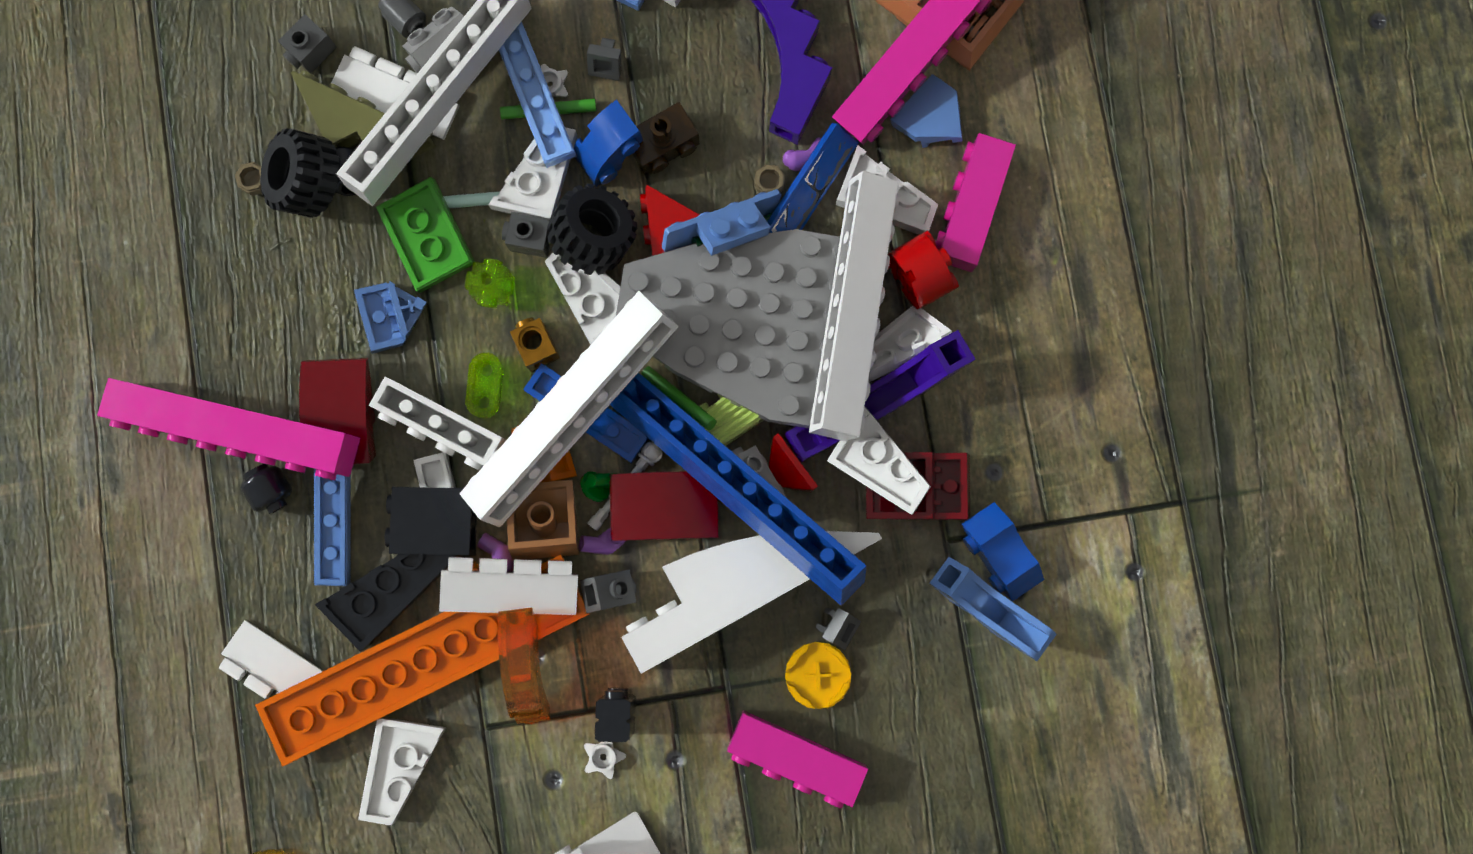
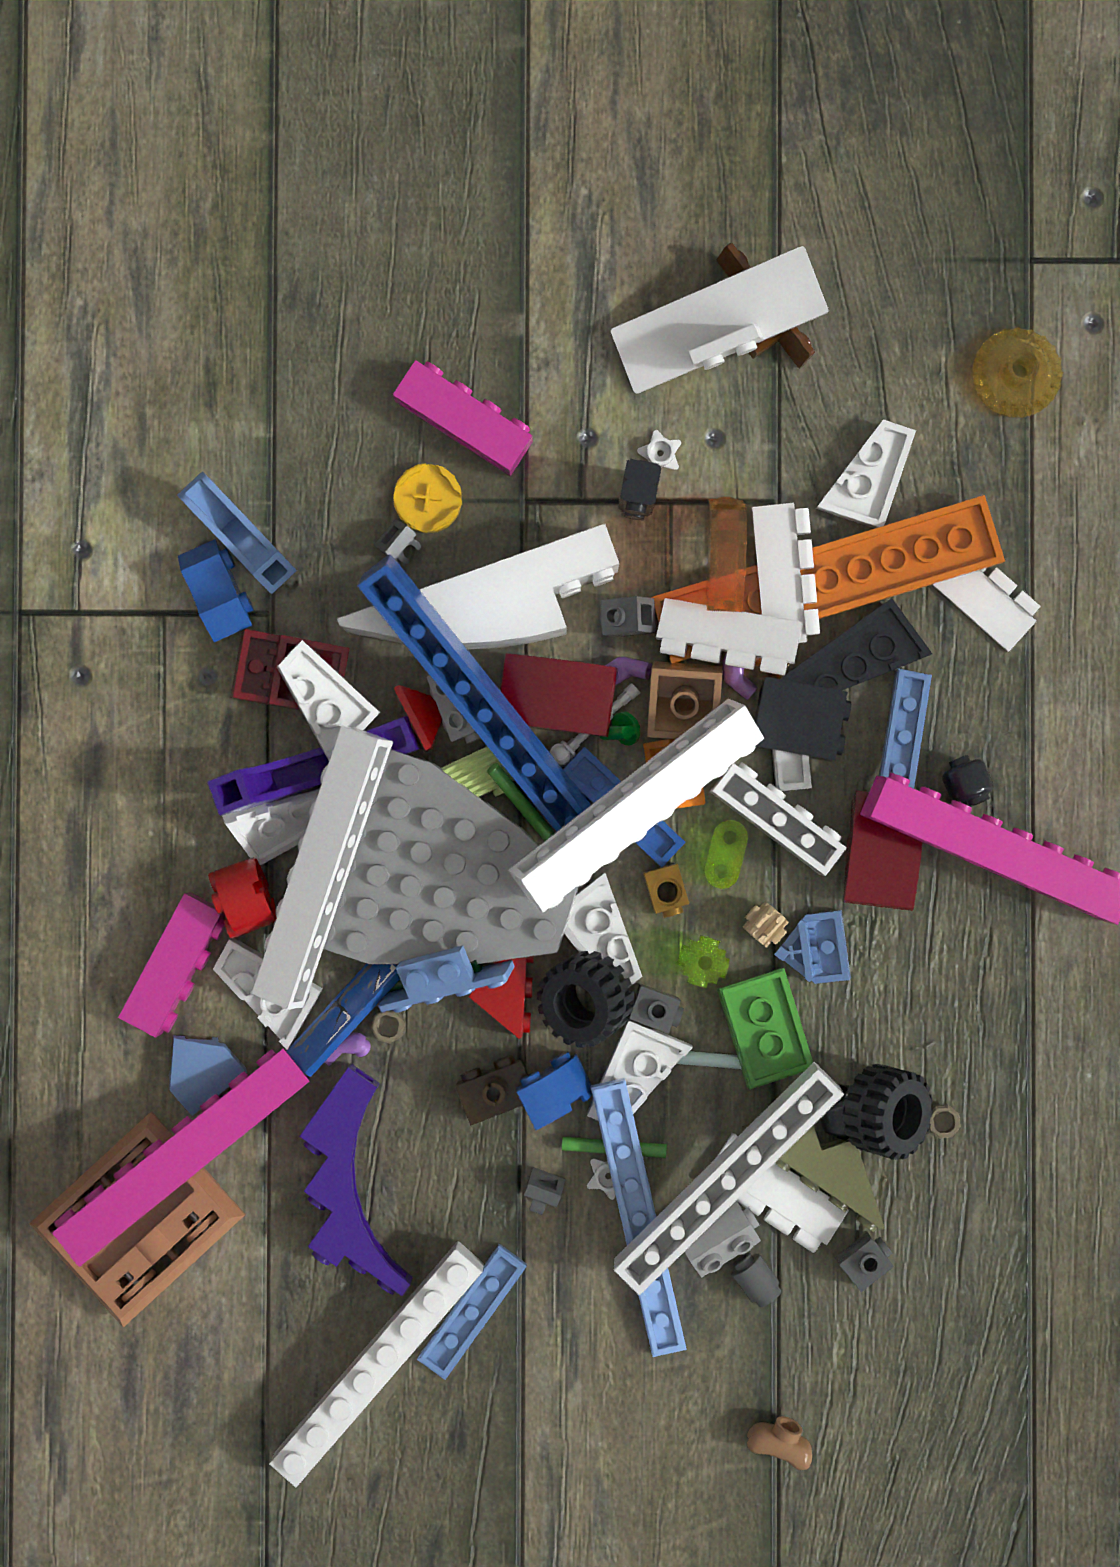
camera: 170 degrees left, 5 degrees up
none -> tan gear [743,901,789,948]
none -> white windscreen [752,503,820,643]

